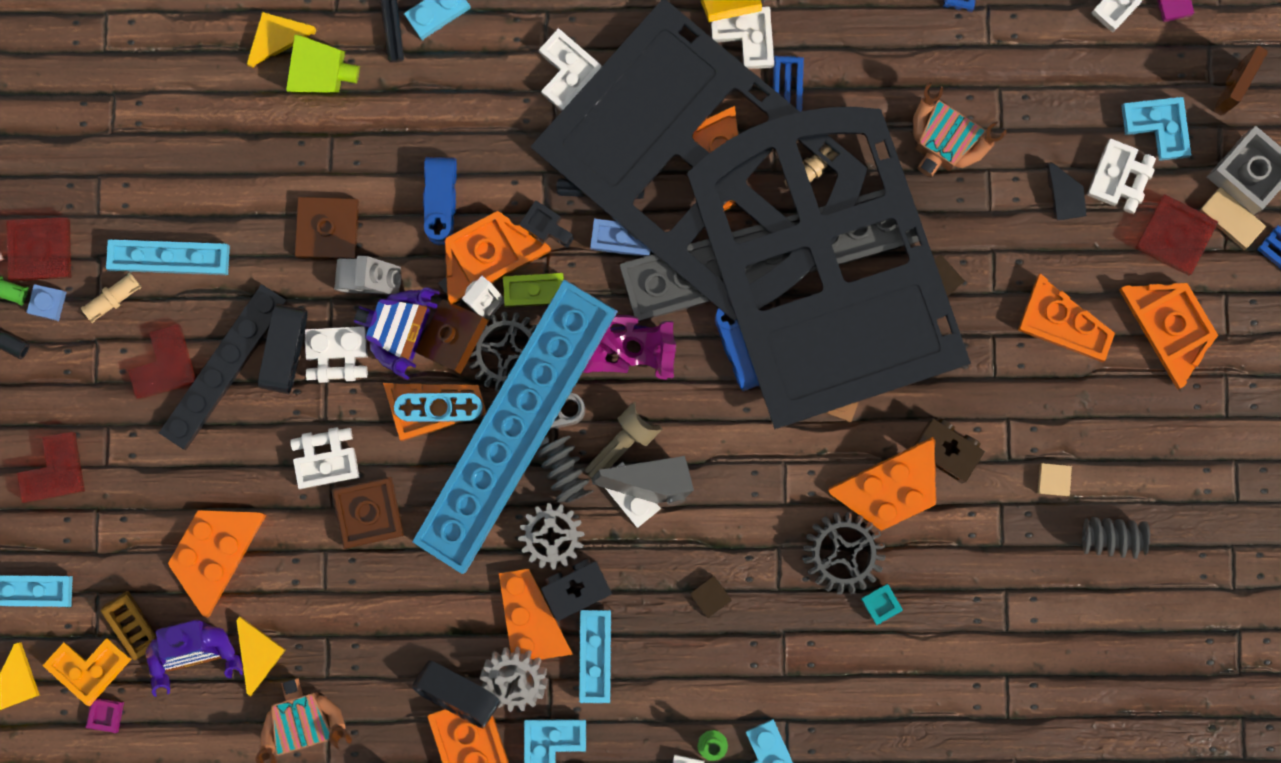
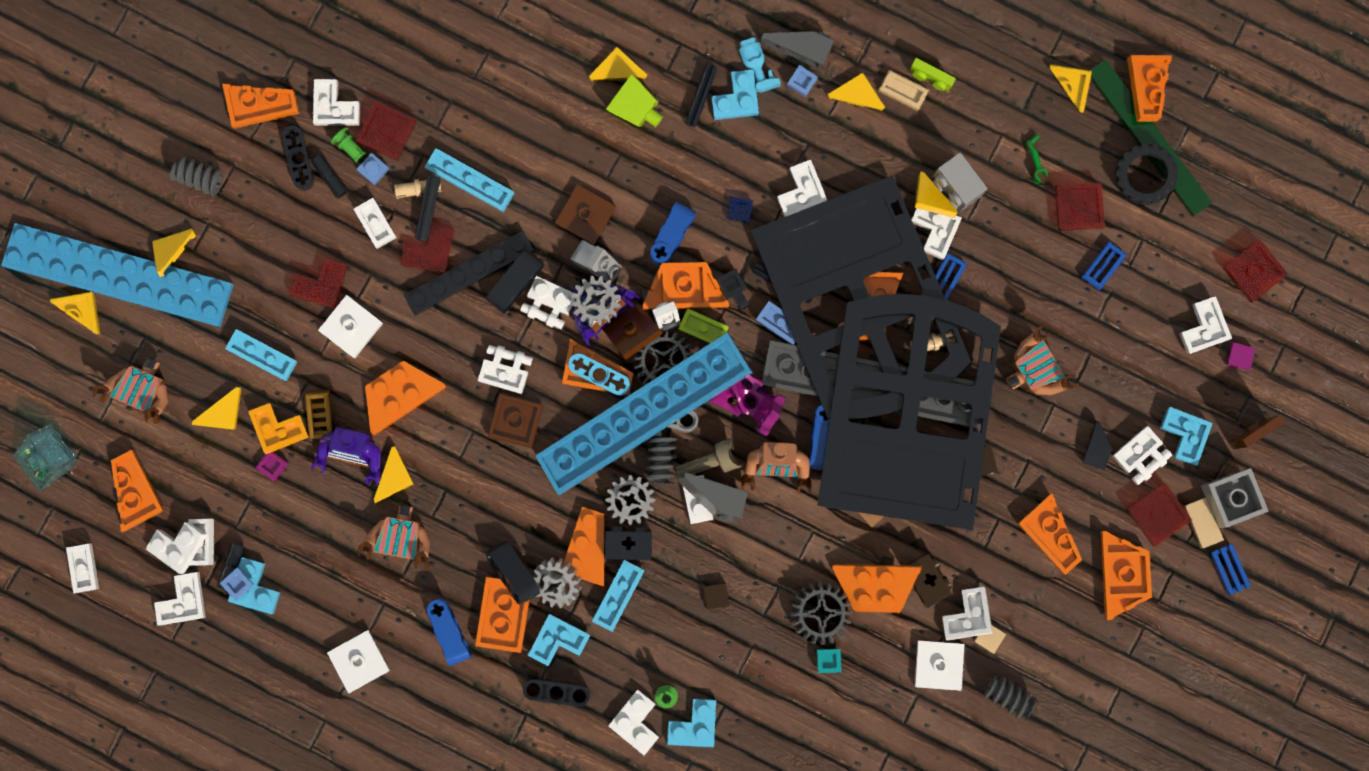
camera: 20 degrees right, 0 degrees up
none -> white plate [318,295,383,359]
none -> white plate [354,198,397,249]
none -> black axle [415,175,441,242]
none -> light grey gear [571,276,621,326]
none -> clear blue tile [727,197,753,224]
none -> nougat torso [741,442,812,494]
none -> white plate [914,640,964,691]
none -> white plate [942,587,993,640]

